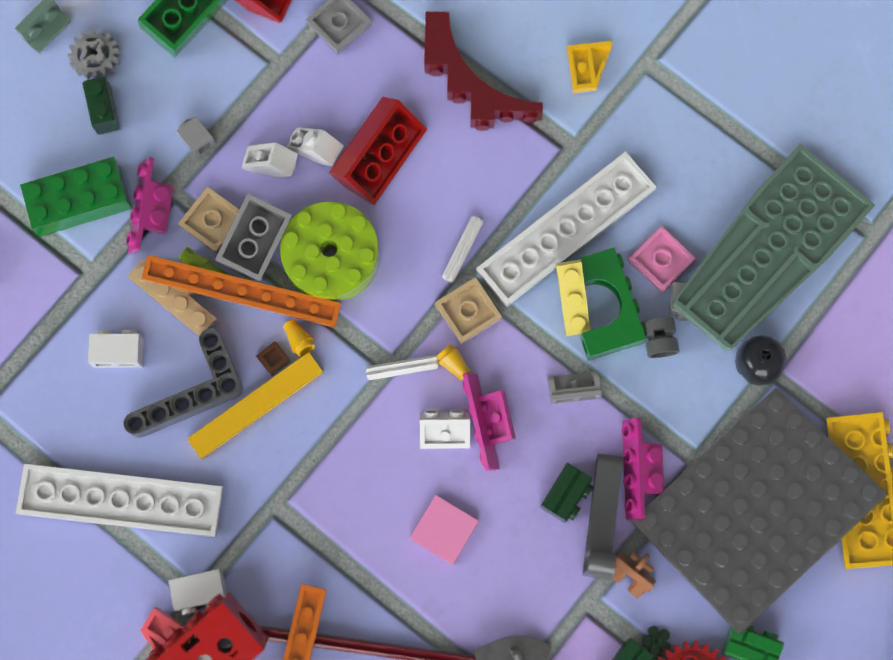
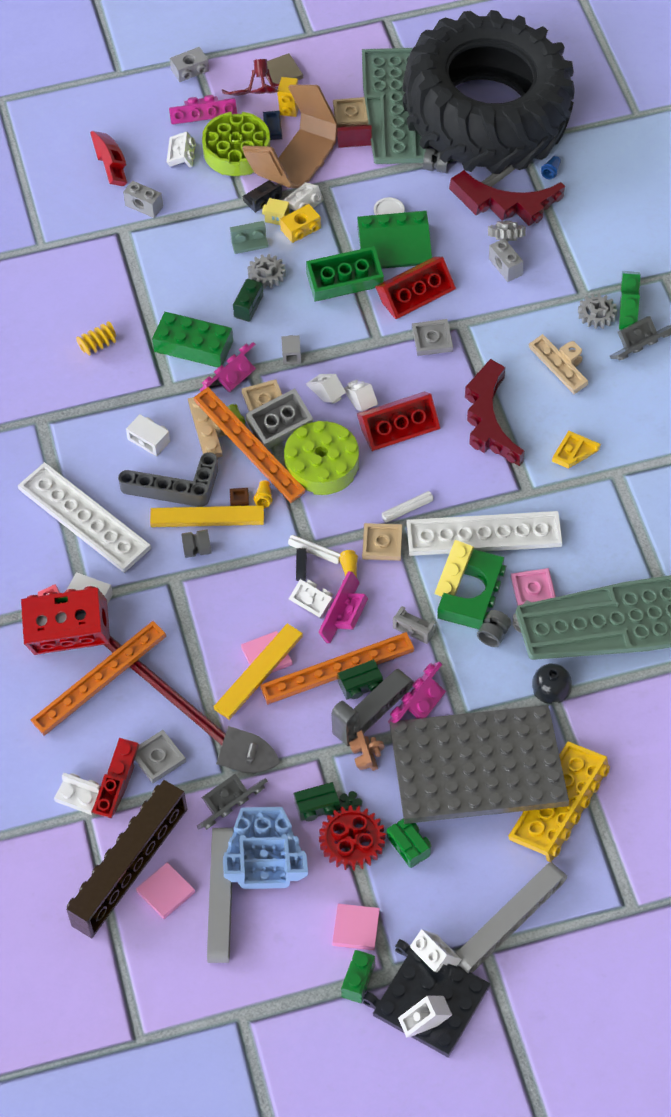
camera: 35 degrees right, 20 degrees down
none -> dark grey wheel [181,529,211,558]
none -> yellow tile [213,623,303,720]
none -> orange plate [260,632,414,705]
none -> black beam [296,548,307,581]

